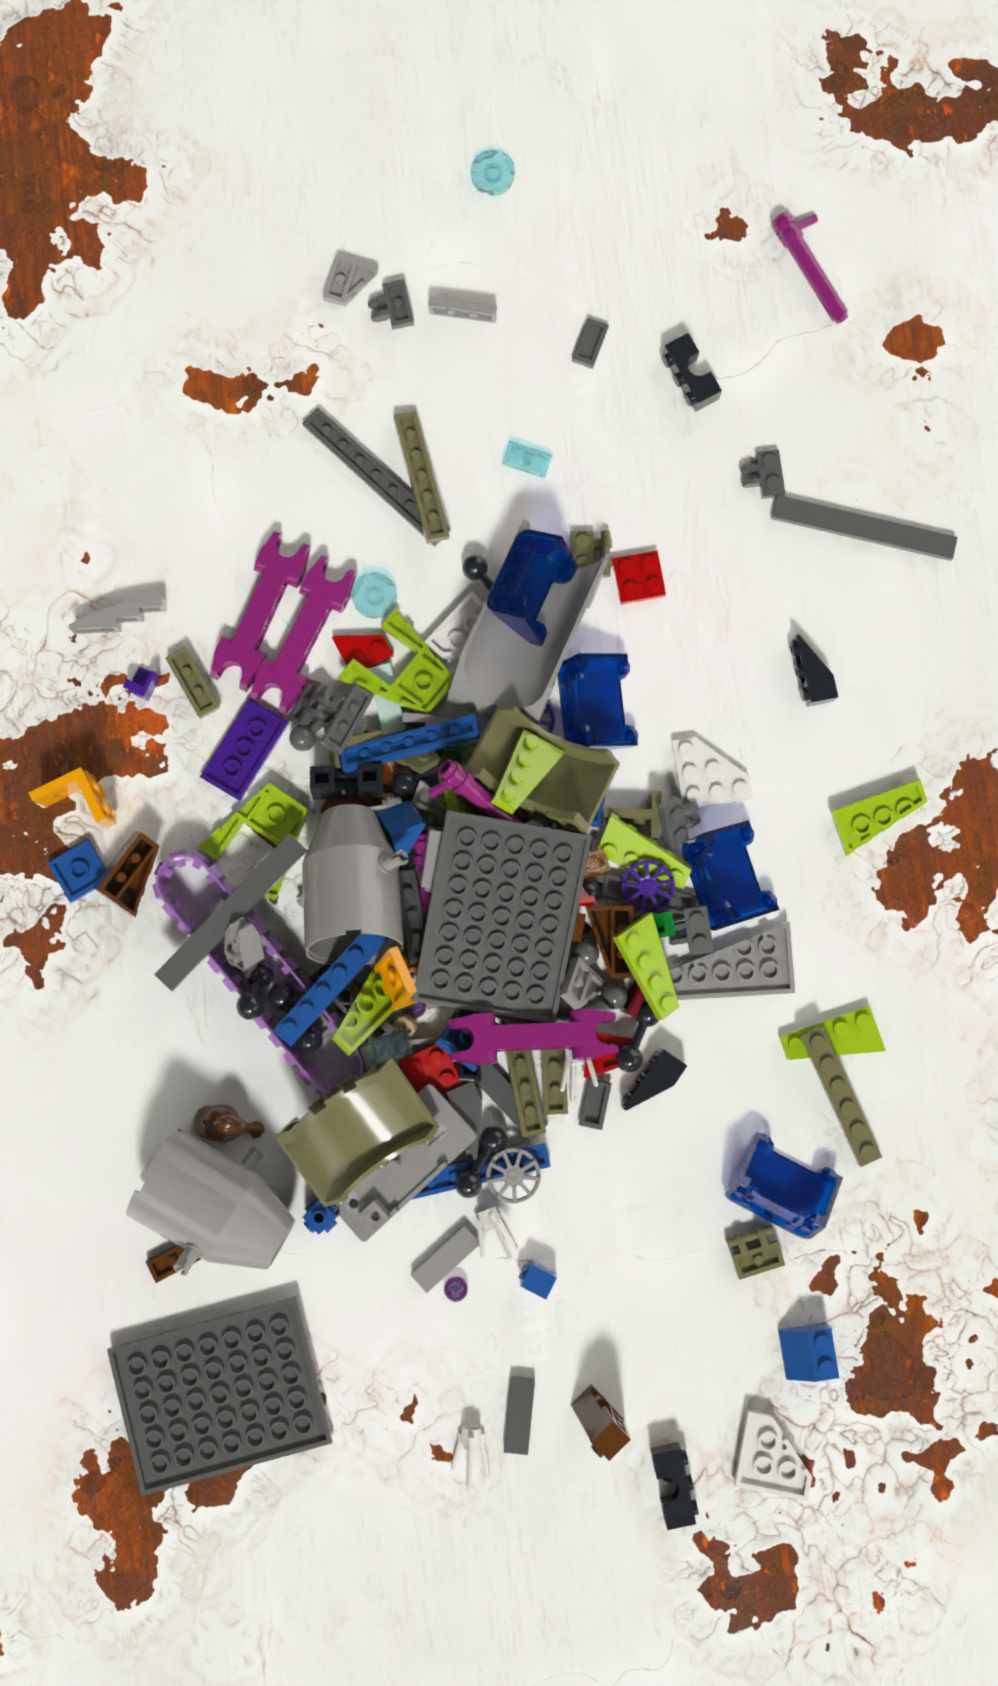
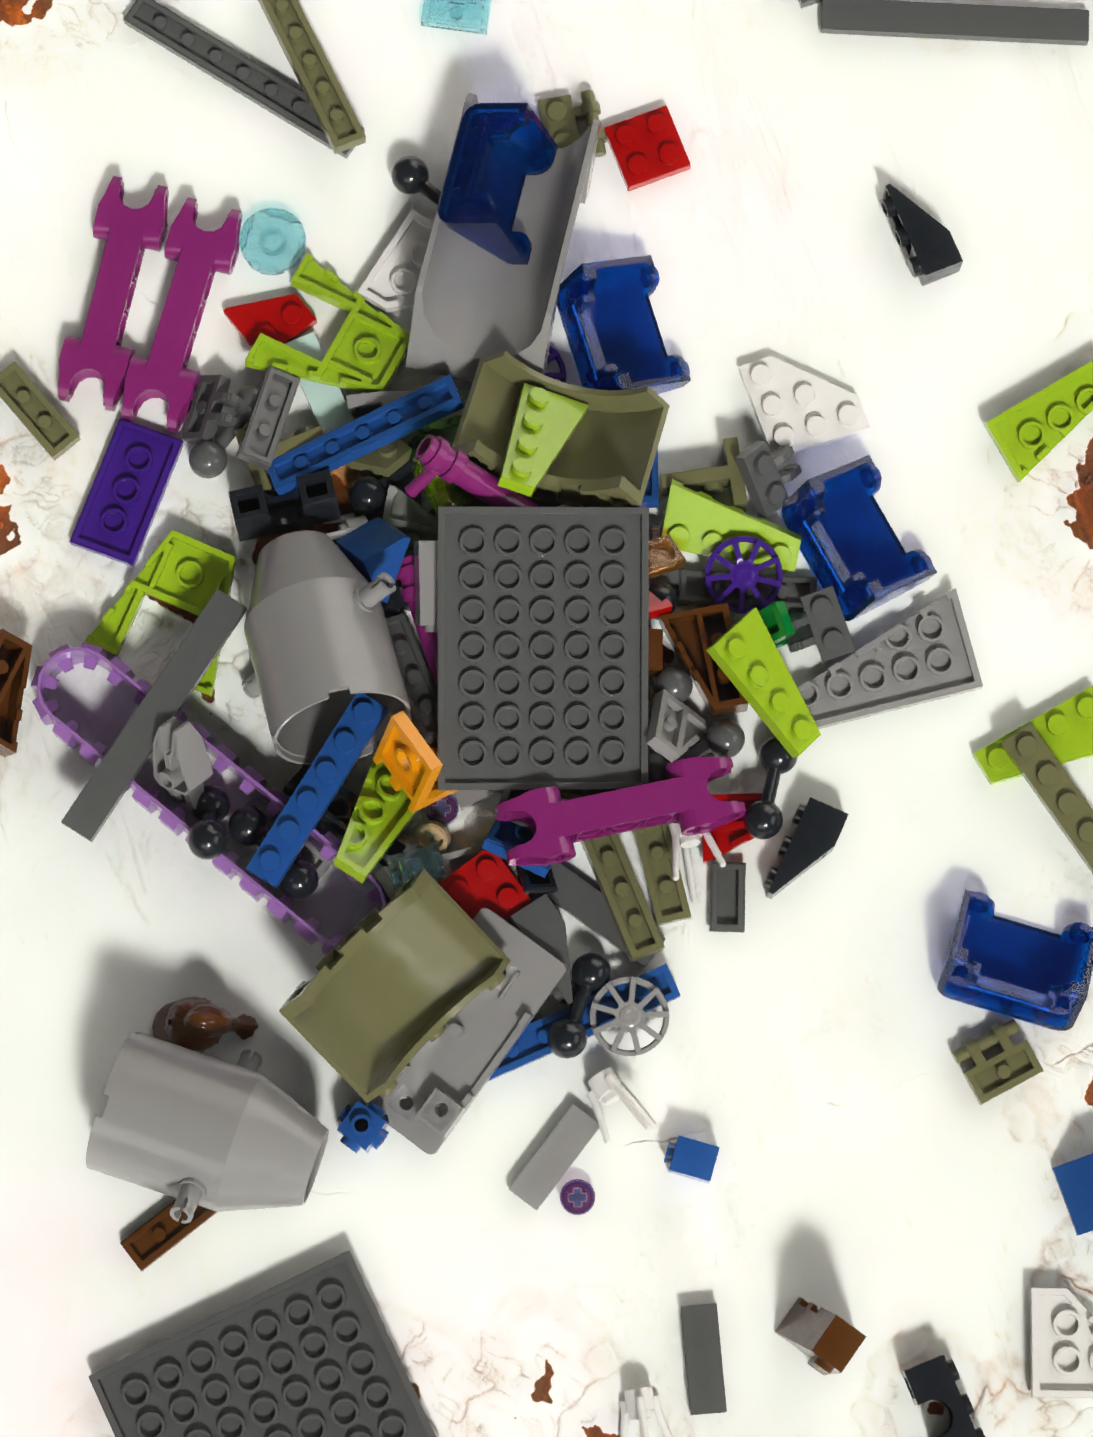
camera: 10 degrees left, 5 degrees down
dark red tile [620,978,645,1018] -> none

